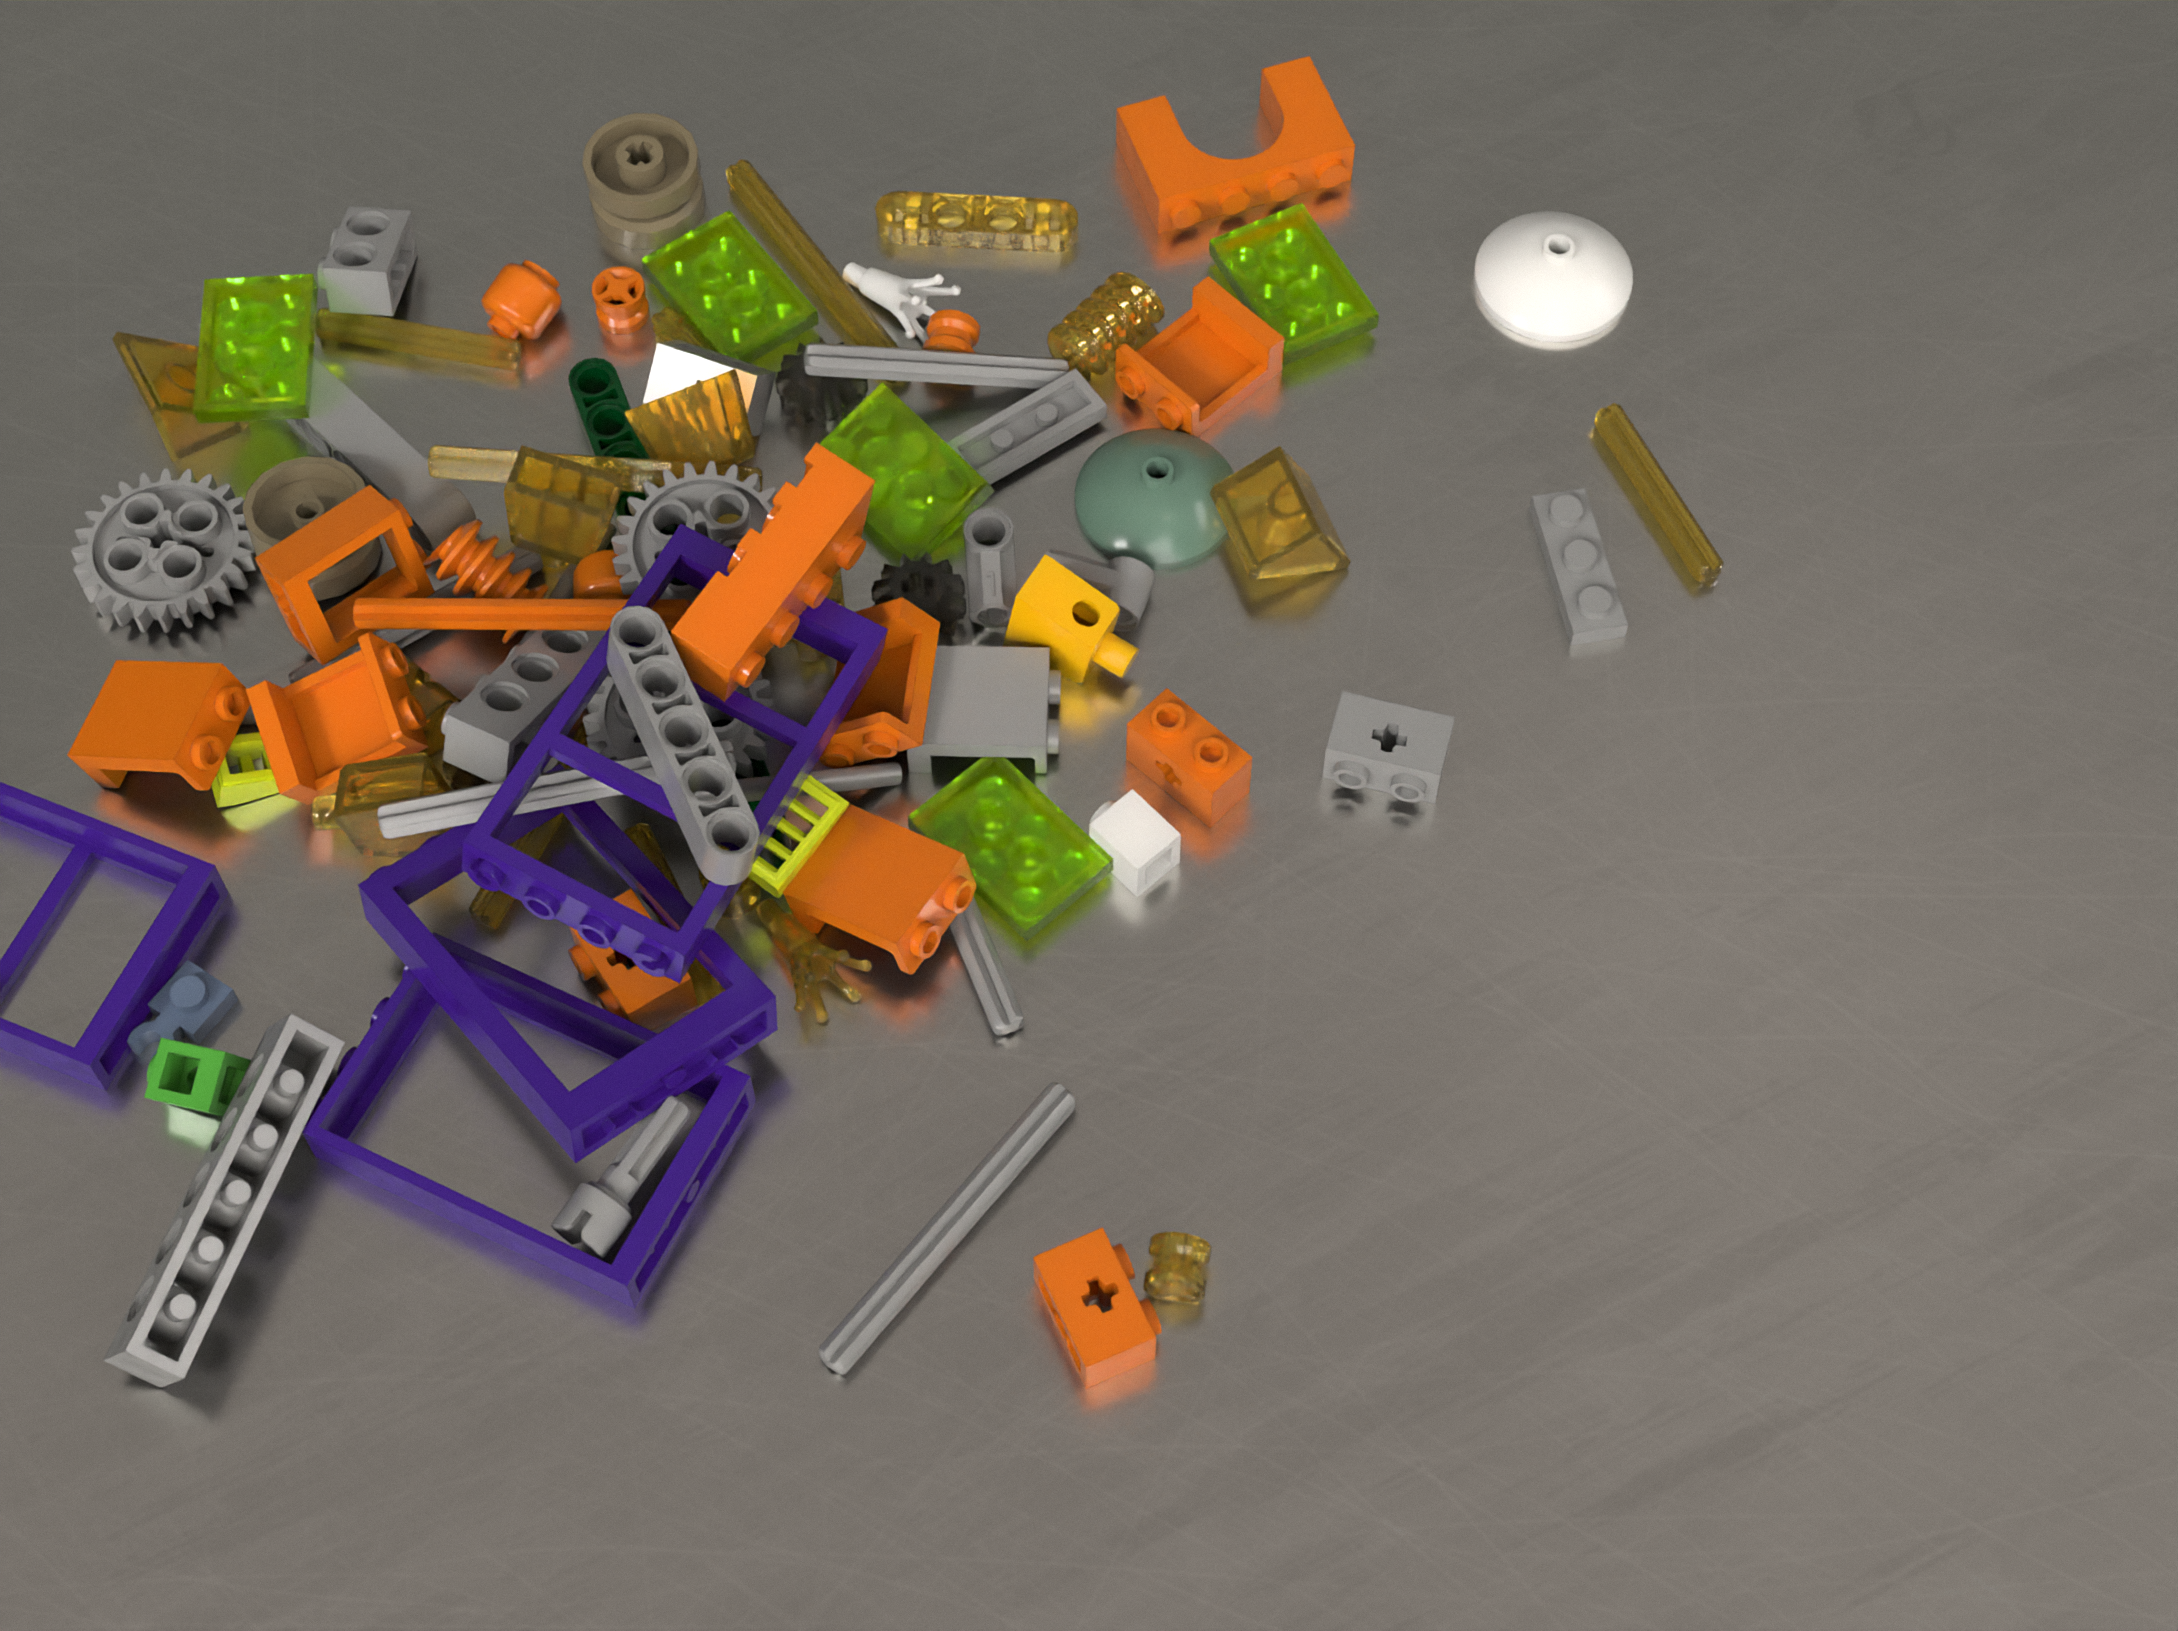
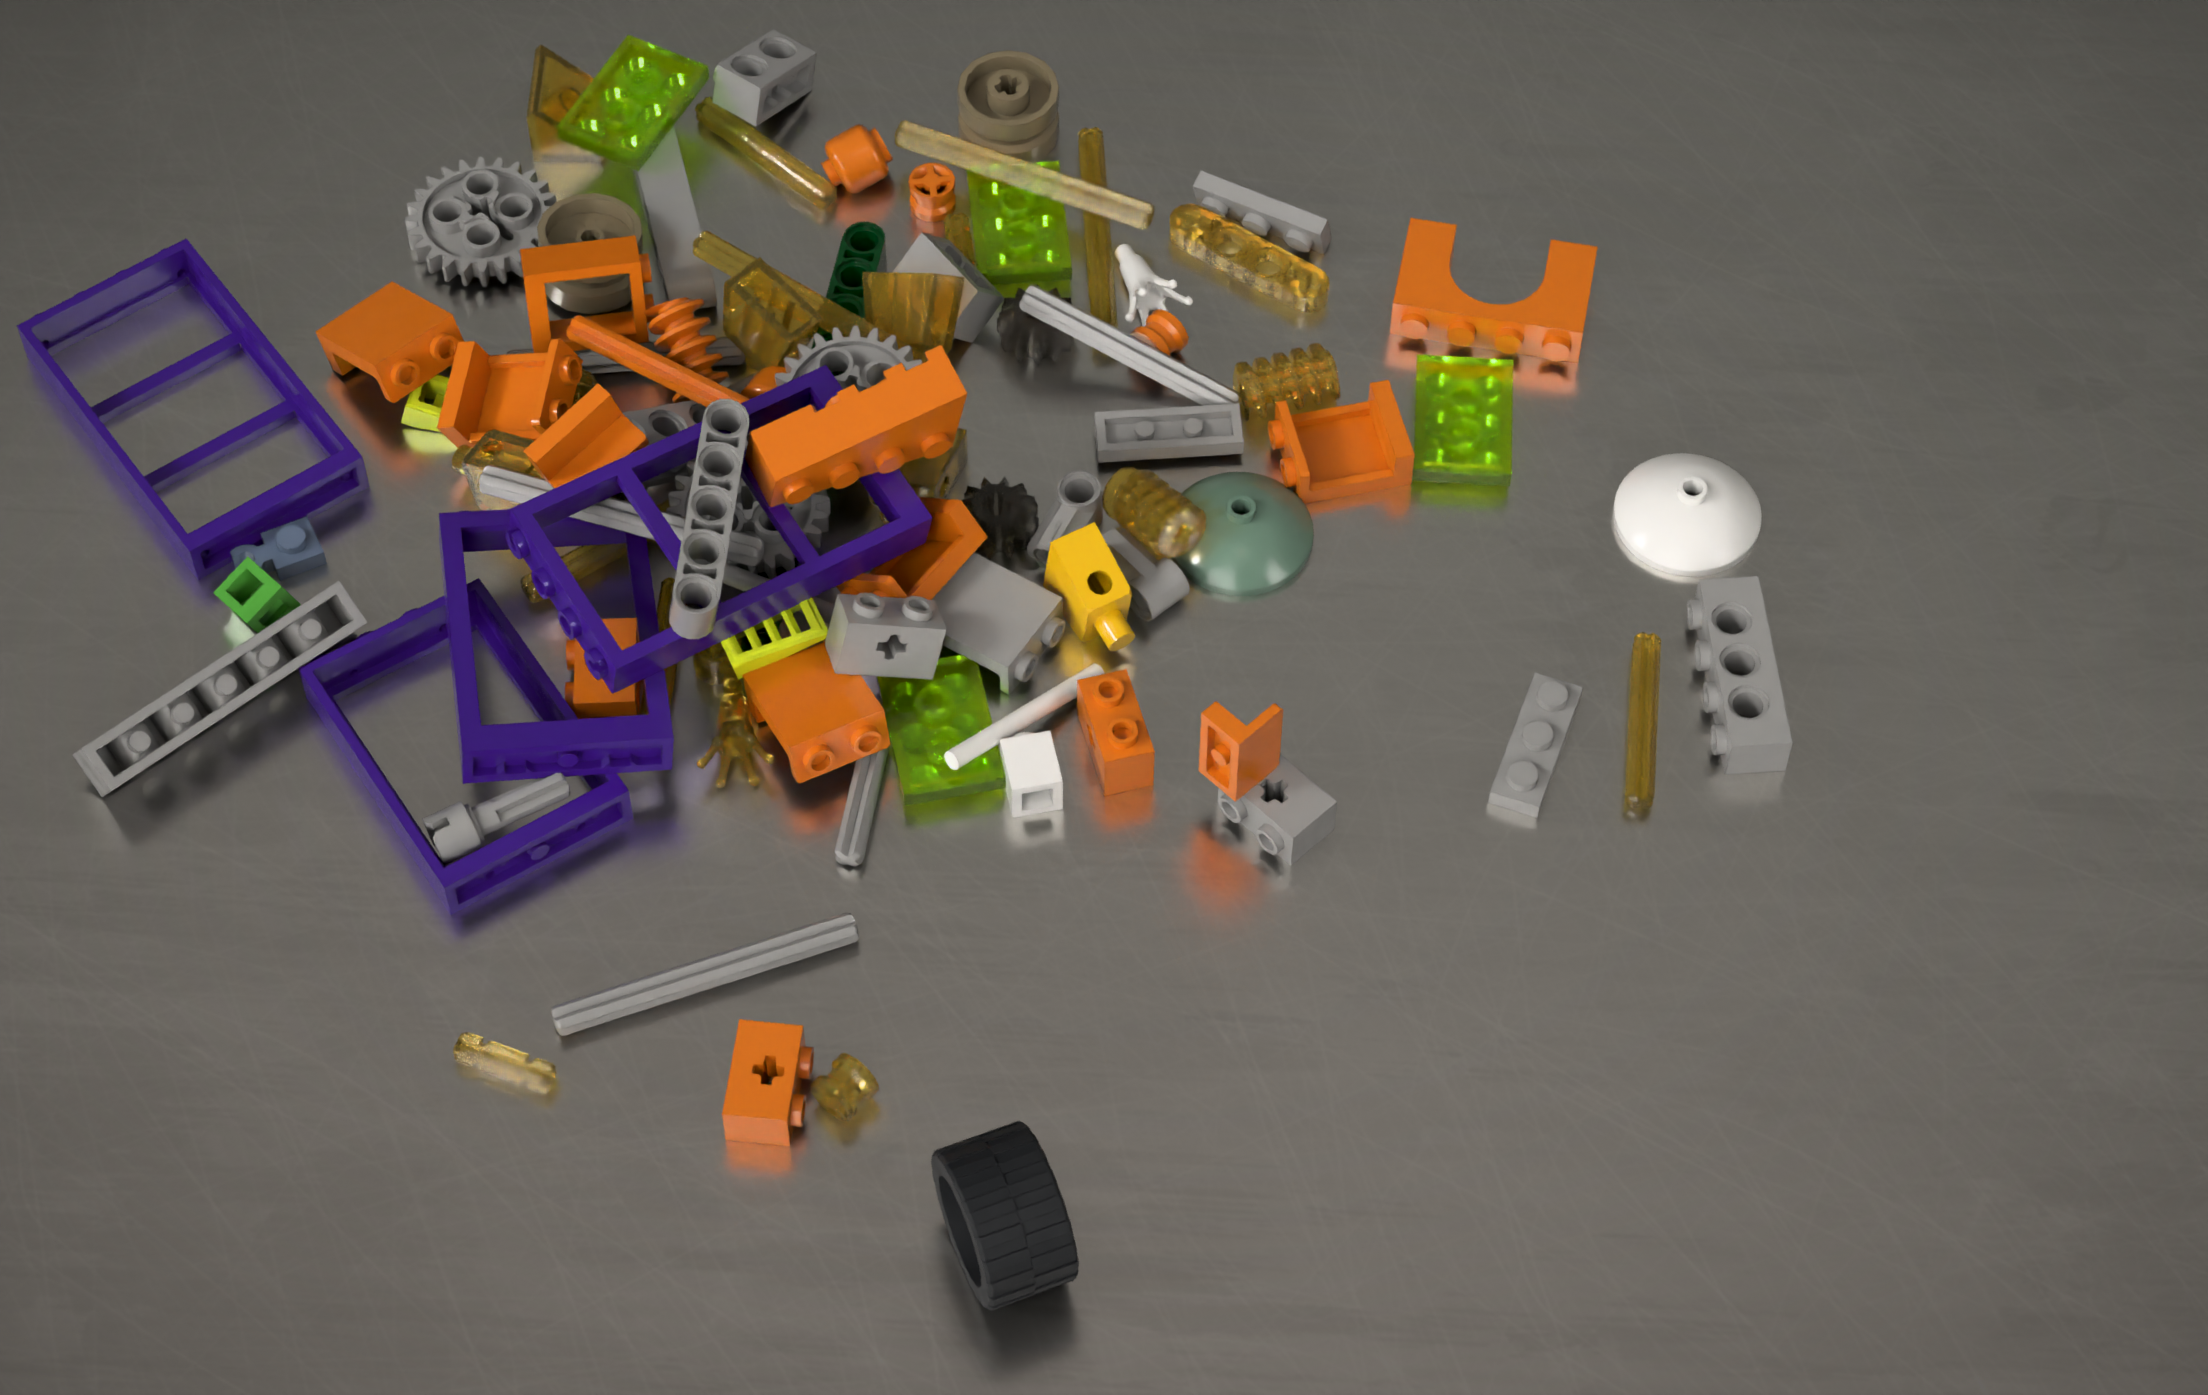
camera: 30 degrees right, 5 degrees down
clear neon green plate [820,382,995,569] -> none
clear yellow slope [1210,446,1351,580] -> none
none -> clear yellow axle [453,1032,557,1094]
none -> orange panel [523,383,649,489]
none -> light grey brick [825,593,947,680]
none -> clear yellow axle [895,120,1155,230]
none -> black tyre [931,1121,1079,1310]
none -> white bar [944,663,1105,770]
none -> clear yellow piece [1102,467,1207,558]
none -> light grey plate [1193,170,1332,254]
none -> orange panel [1198,701,1283,802]
none -> light grey brick [1687,576,1793,774]

